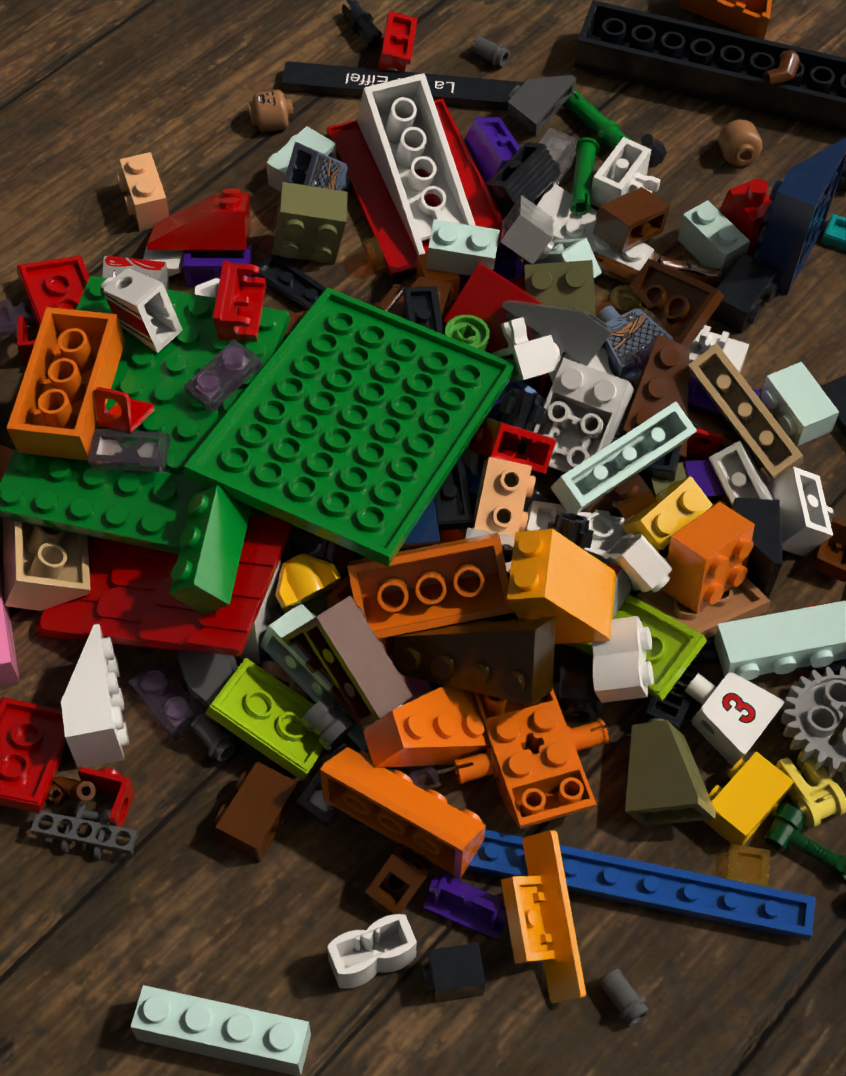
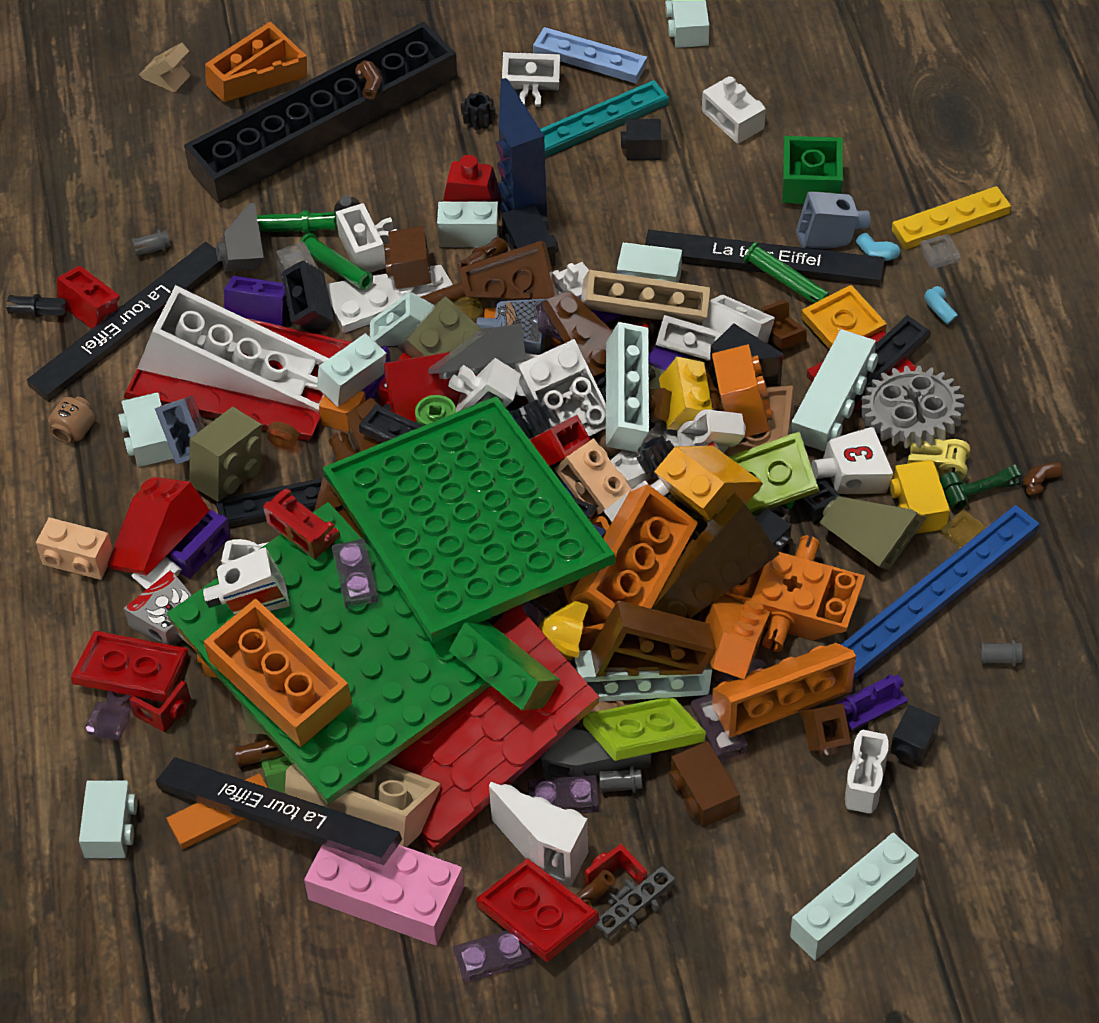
camera: 50 degrees left, 5 degrees down
piece [88,429,171,473] -> none
red bracket [94,387,155,433] -> none
dark grey wheel [300,696,355,751] -> none
light grey brick [500,195,554,264] -> none
light orange bracket [501,830,586,1003] -> none
white brick [592,616,654,703] -> none
medium nougat head [718,119,763,167] -> none

